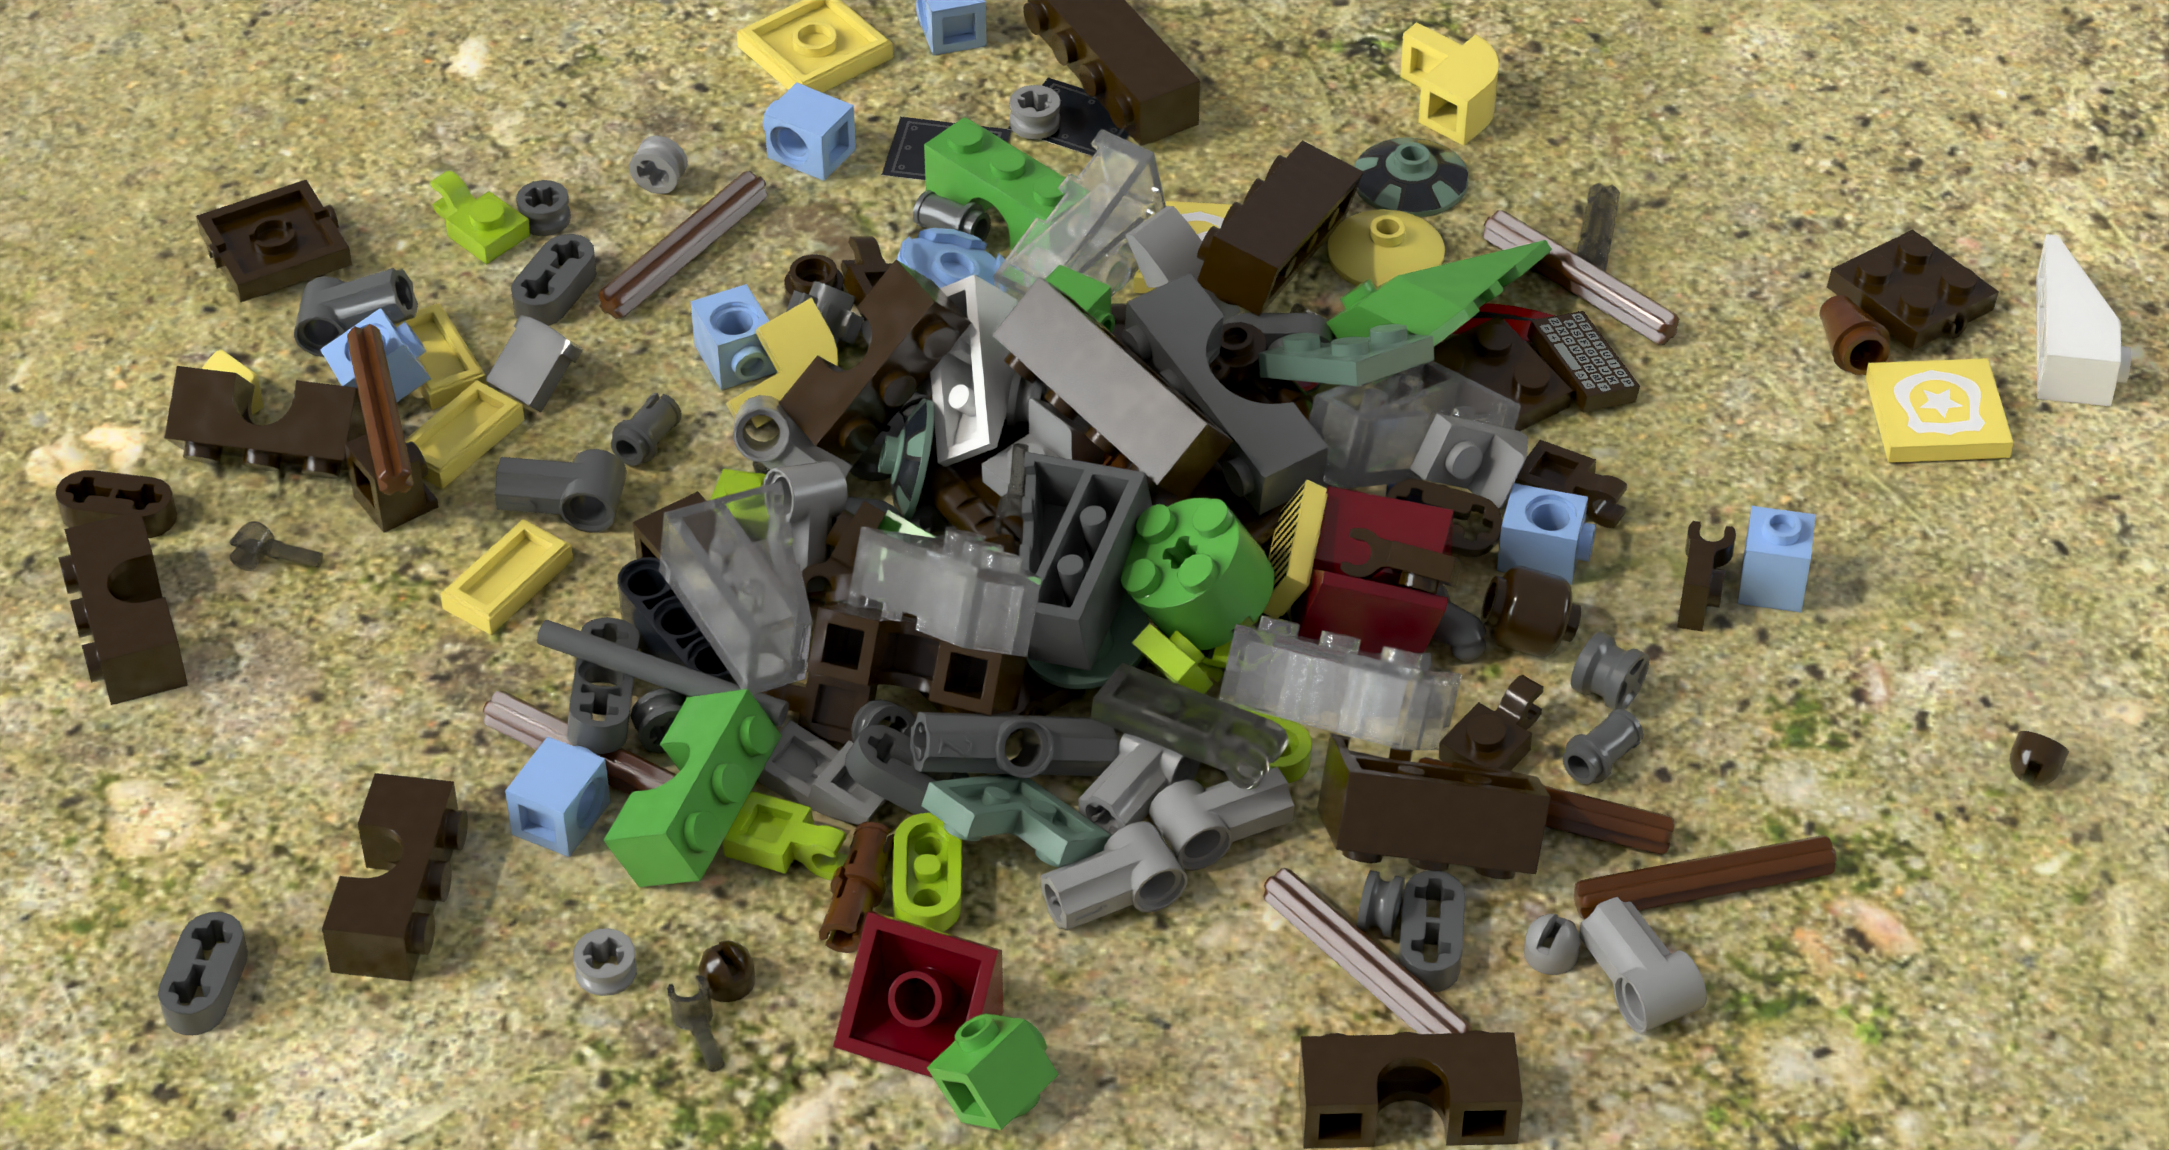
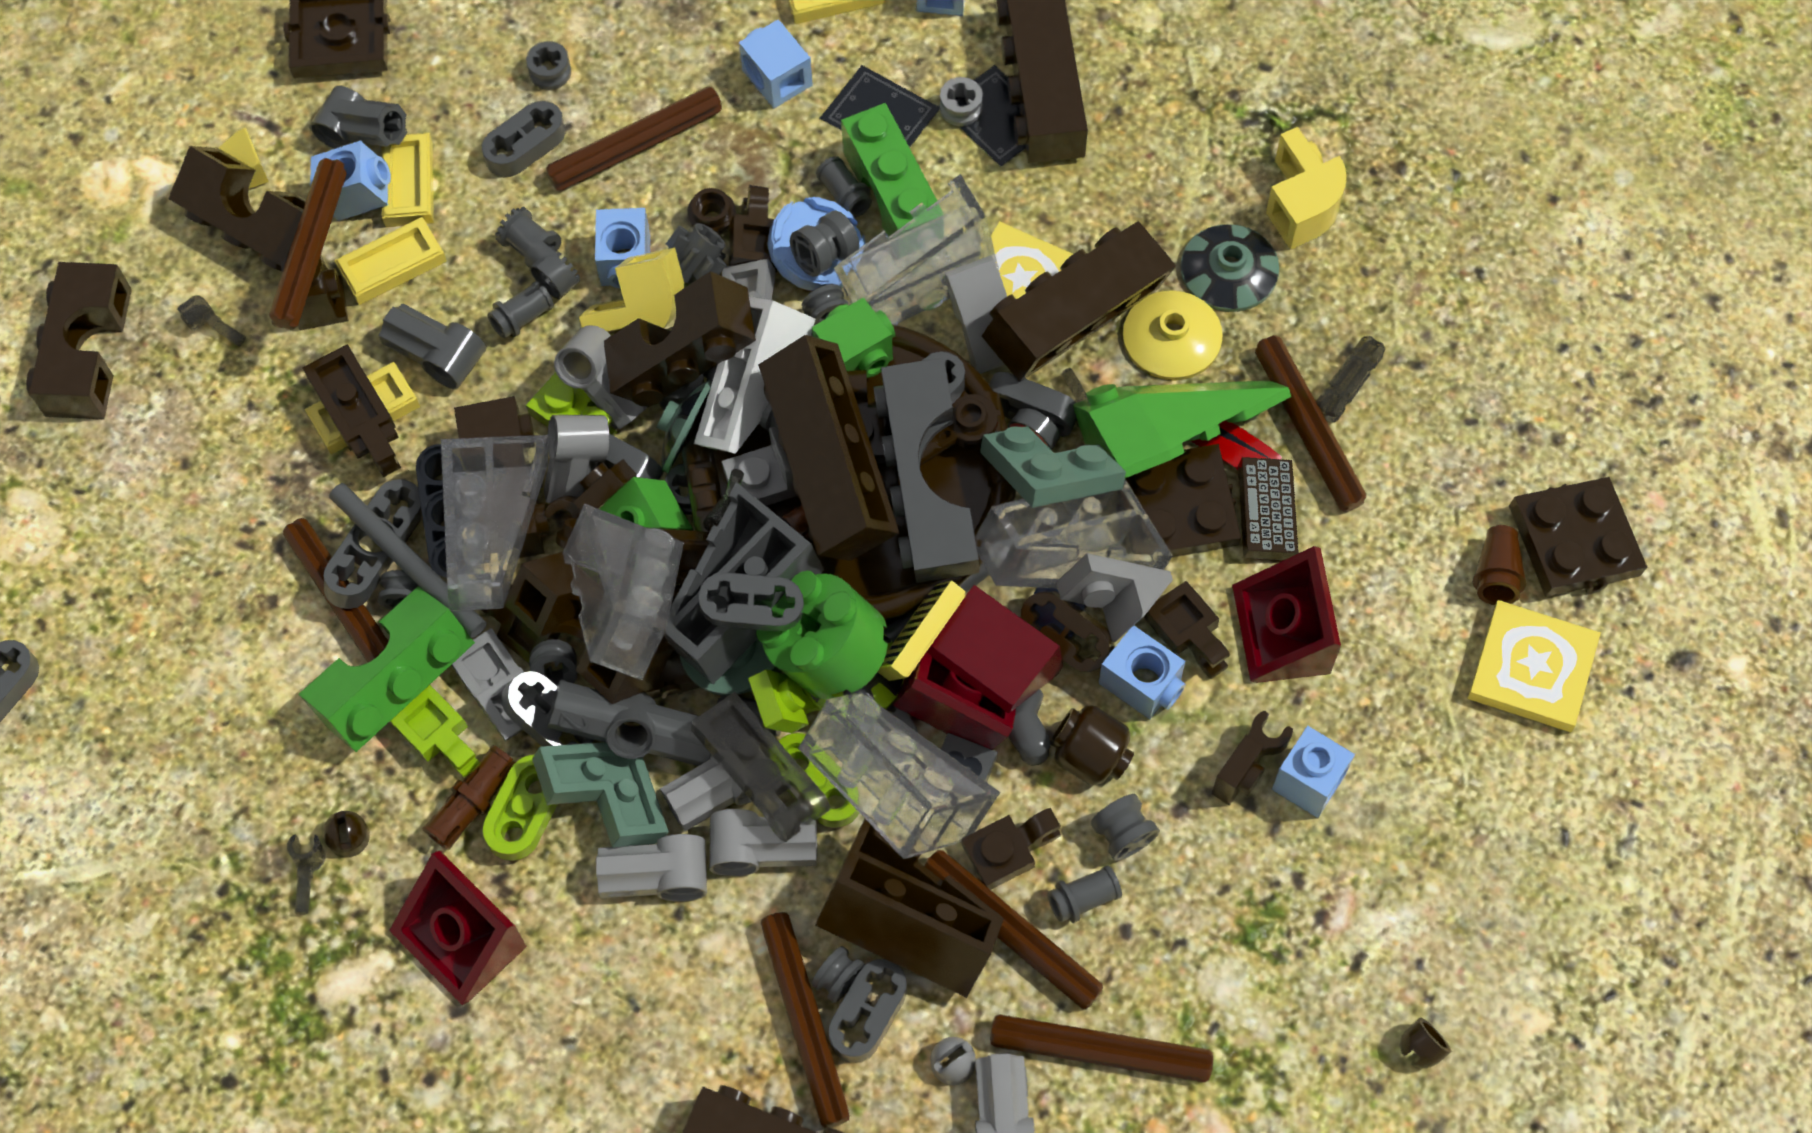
camera: 25 degrees right, 20 degrees up
dark brown beam [55,470,177,538] -> none
dark brown arch [322,773,468,981] -> none
lime plate [430,170,530,265] -> none
tile [486,315,584,412] -> none
light blue brick [505,736,611,857] -> none
light grey bush [573,928,637,996] -> none
light grey bush [629,135,688,194] -> none
bright green brick [927,1013,1059,1130] -> none
dark brown plate [1340,528,1462,595] -> none
white slope [2036,234,2131,406] -> none
none -> dark brown hinge [302,344,401,477]
none -> dark grey connector [495,207,580,300]
none -> dark grey beam [698,572,804,632]
none -> dark grey wheel [790,210,859,277]
none -> dark red slope [1232,546,1341,683]

